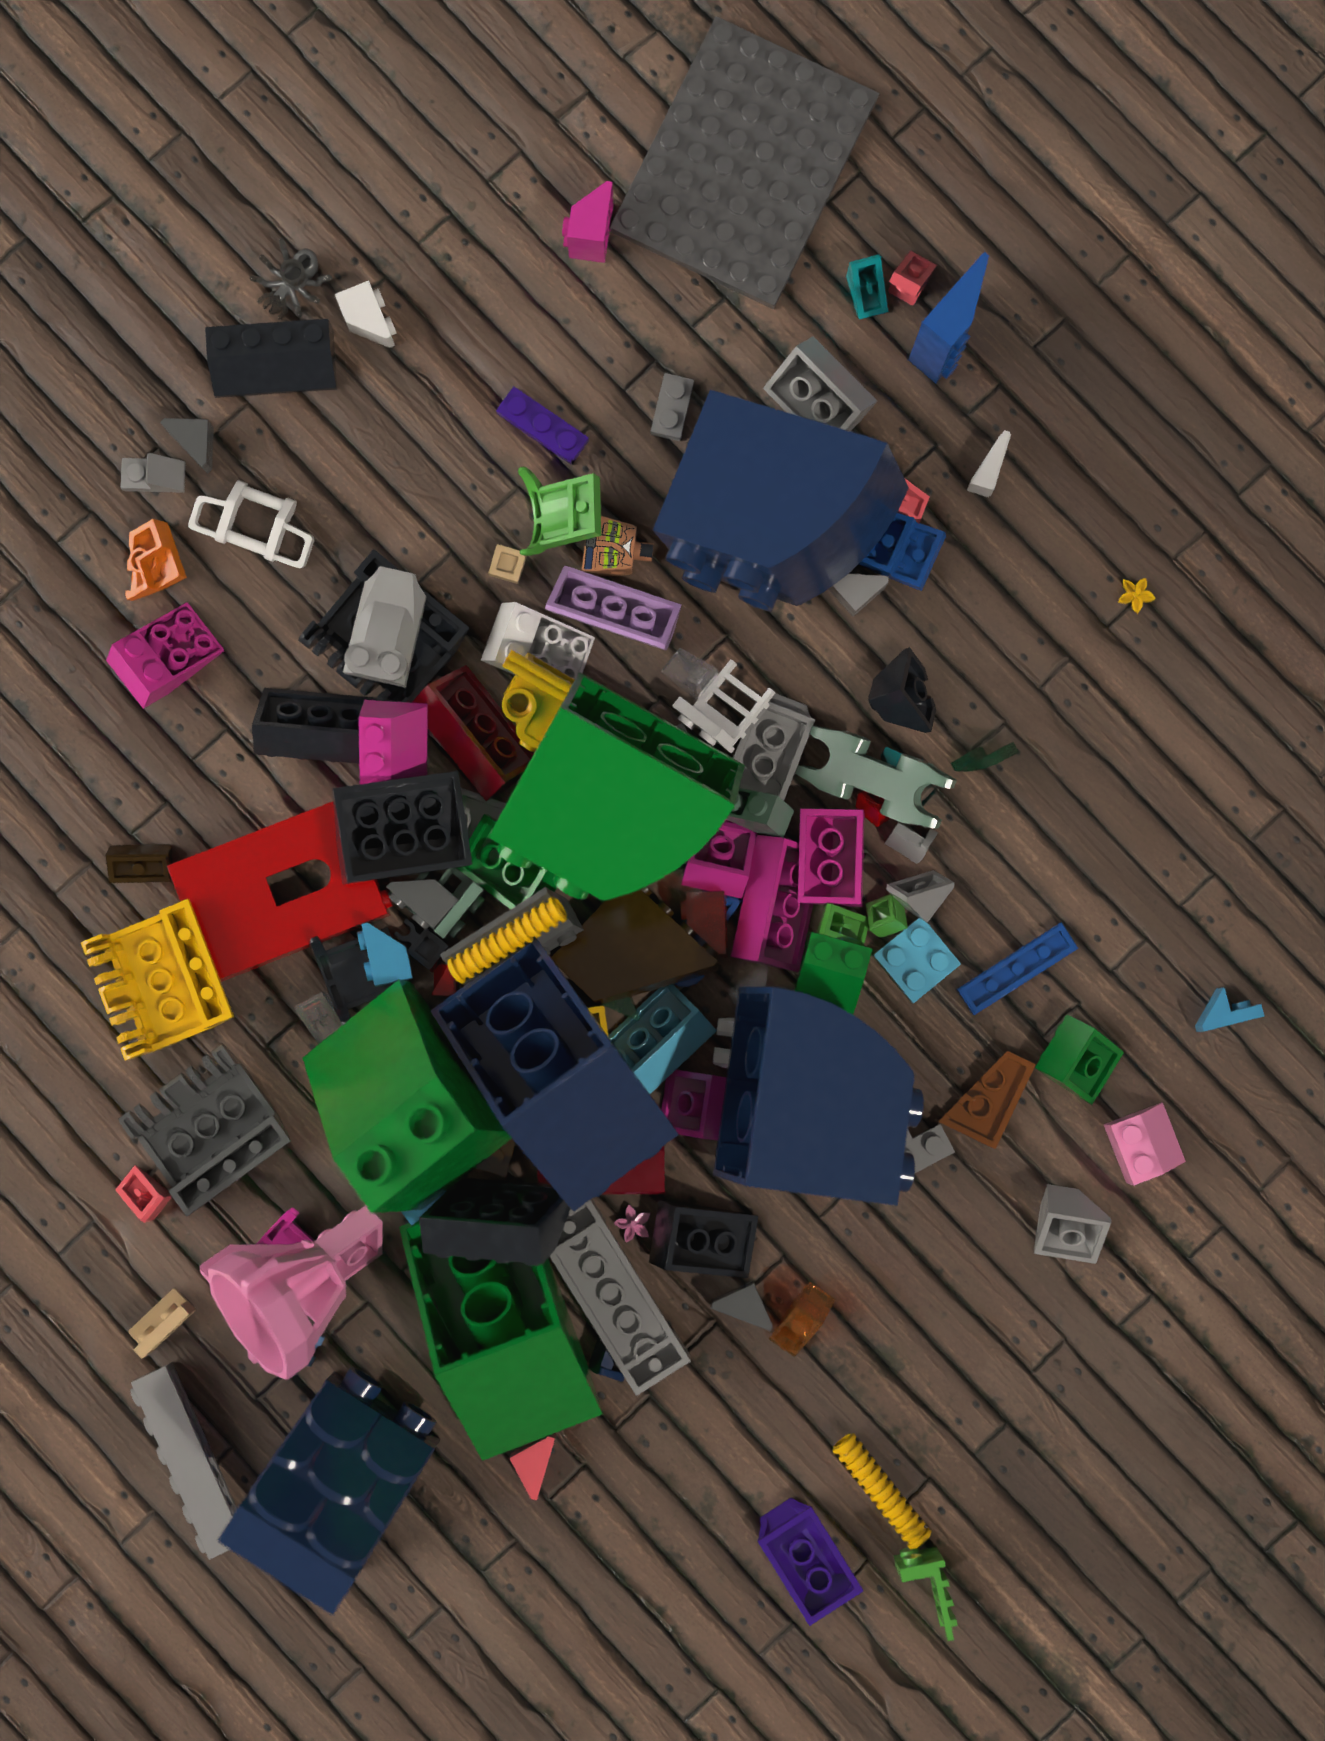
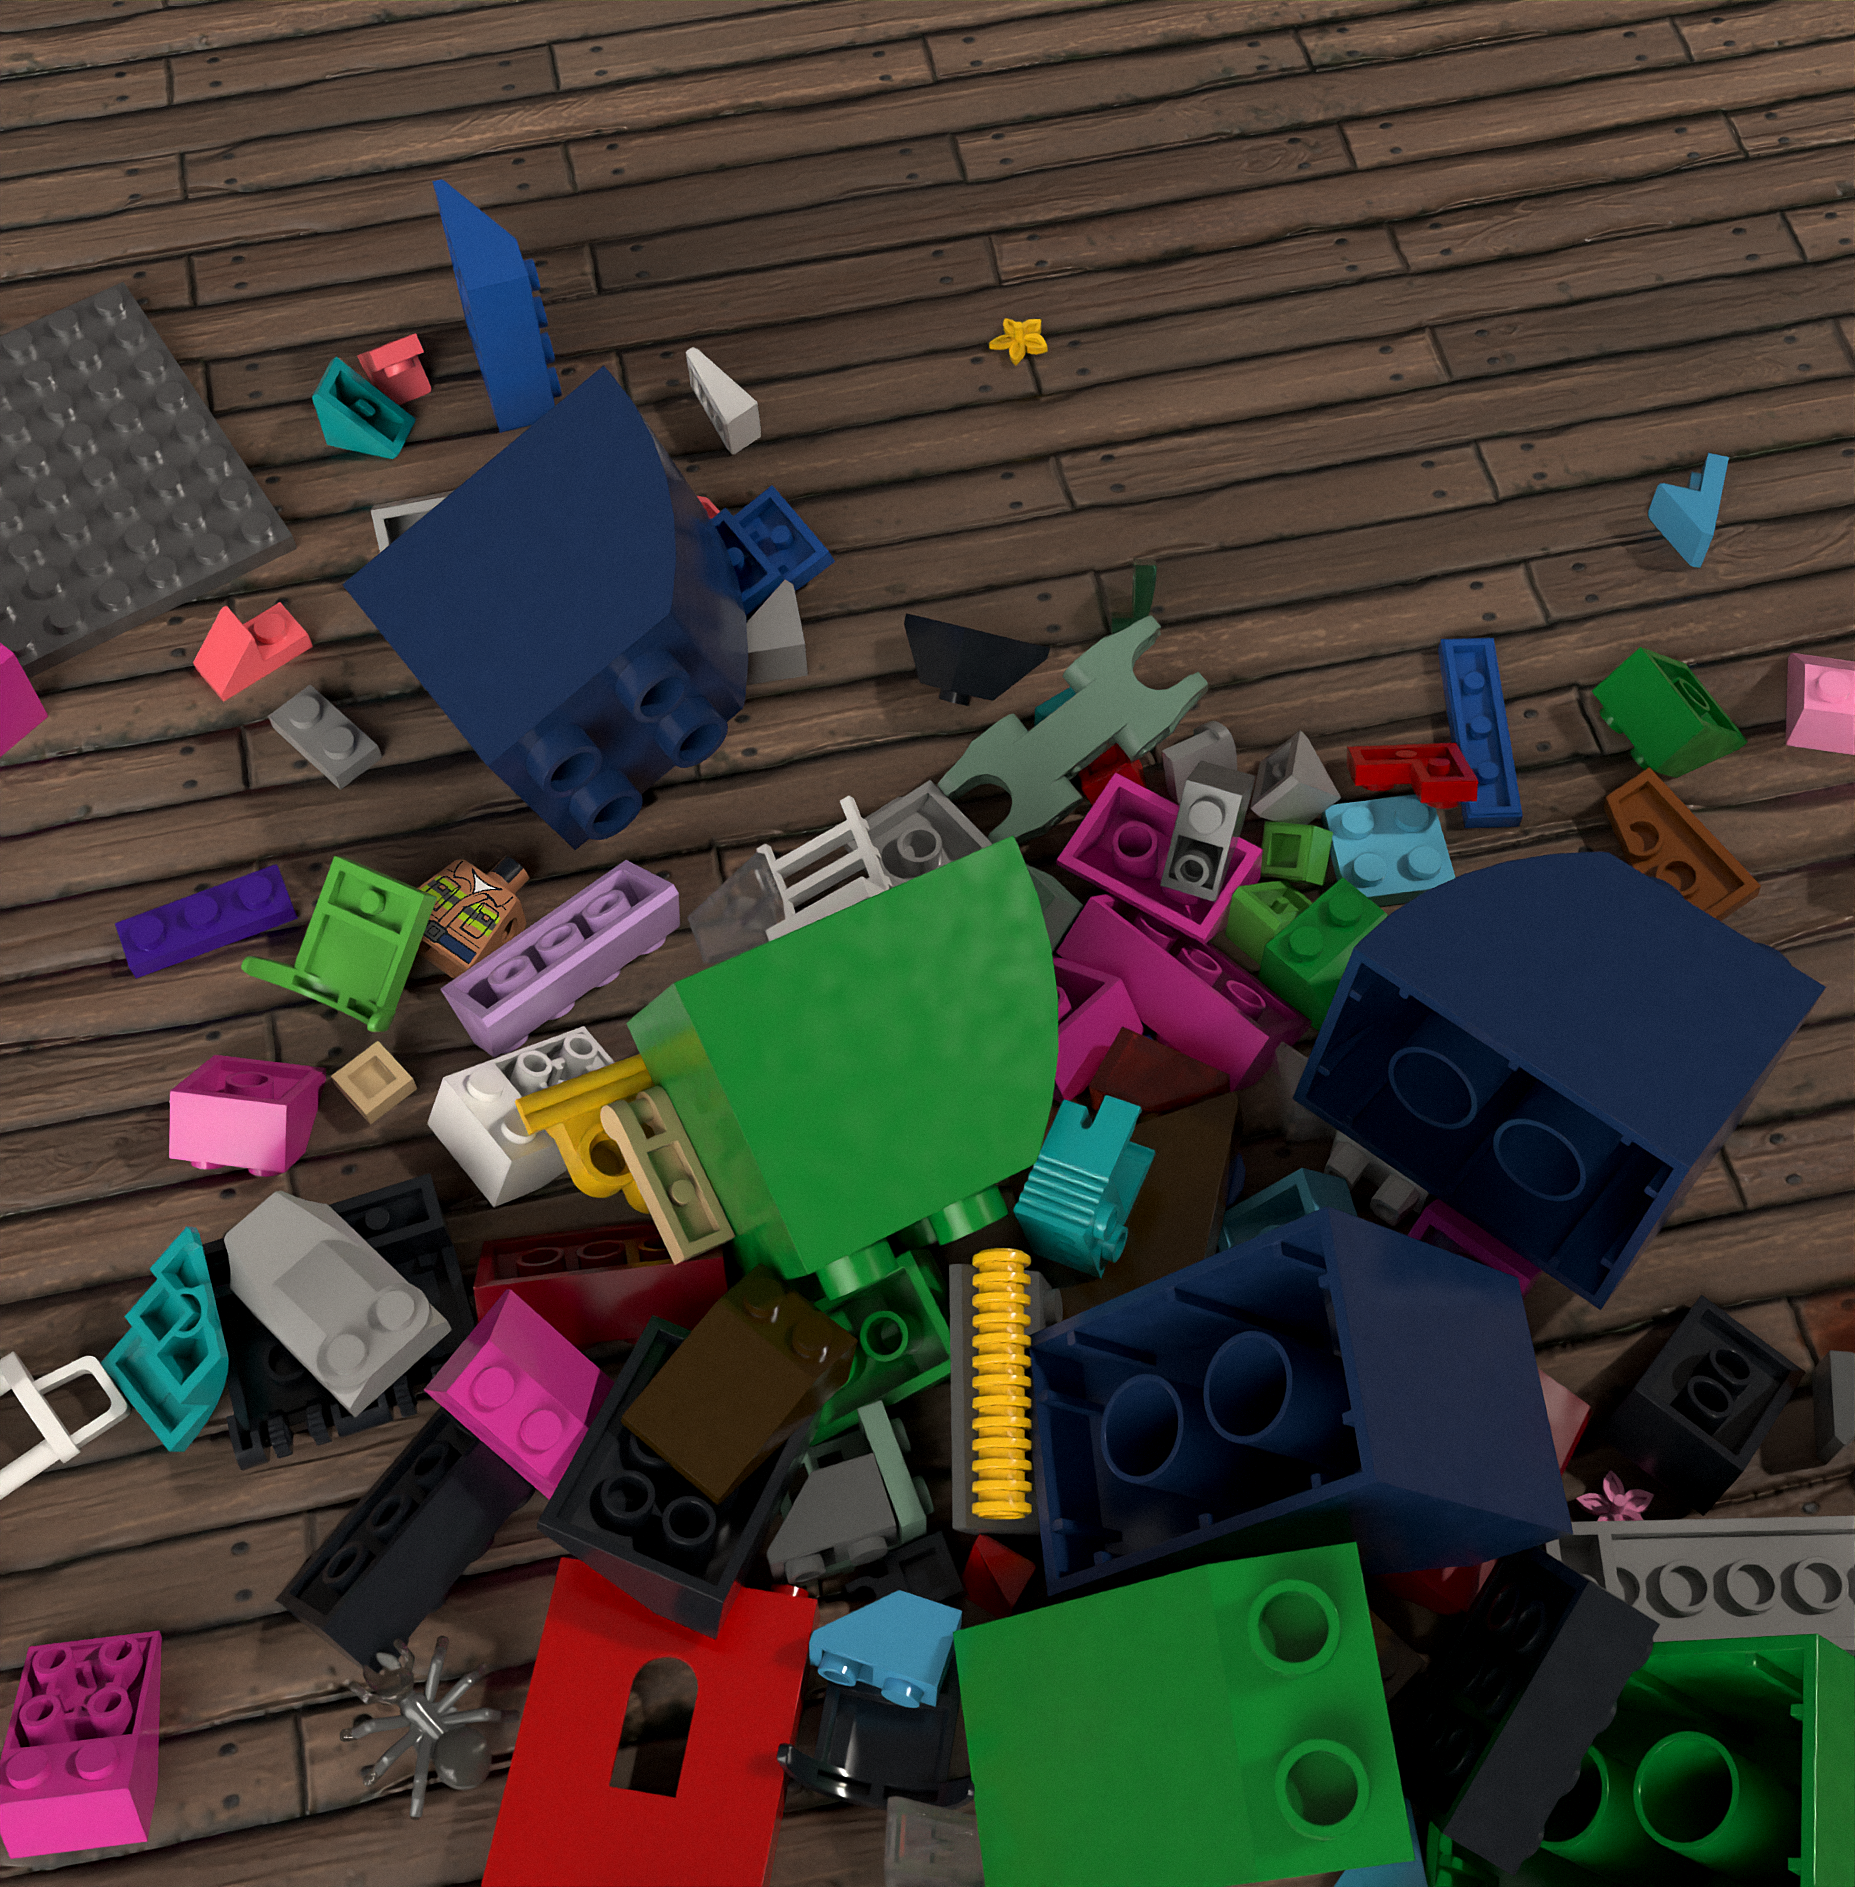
camera: 55 degrees left, 25 degrees down
none -> teal slope [100,1226,229,1452]
none -> dark pink slope [169,1055,326,1177]
none -> coral slope [193,602,313,702]
none -> animal [339,1636,520,1821]
none -> tan plate [600,1086,735,1265]
none -> dark brown slope [621,1262,858,1505]
none -> teal piece [1013,1095,1156,1279]
none -> dark grey slope [1160,761,1256,902]
none -> red plate [1347,743,1478,809]

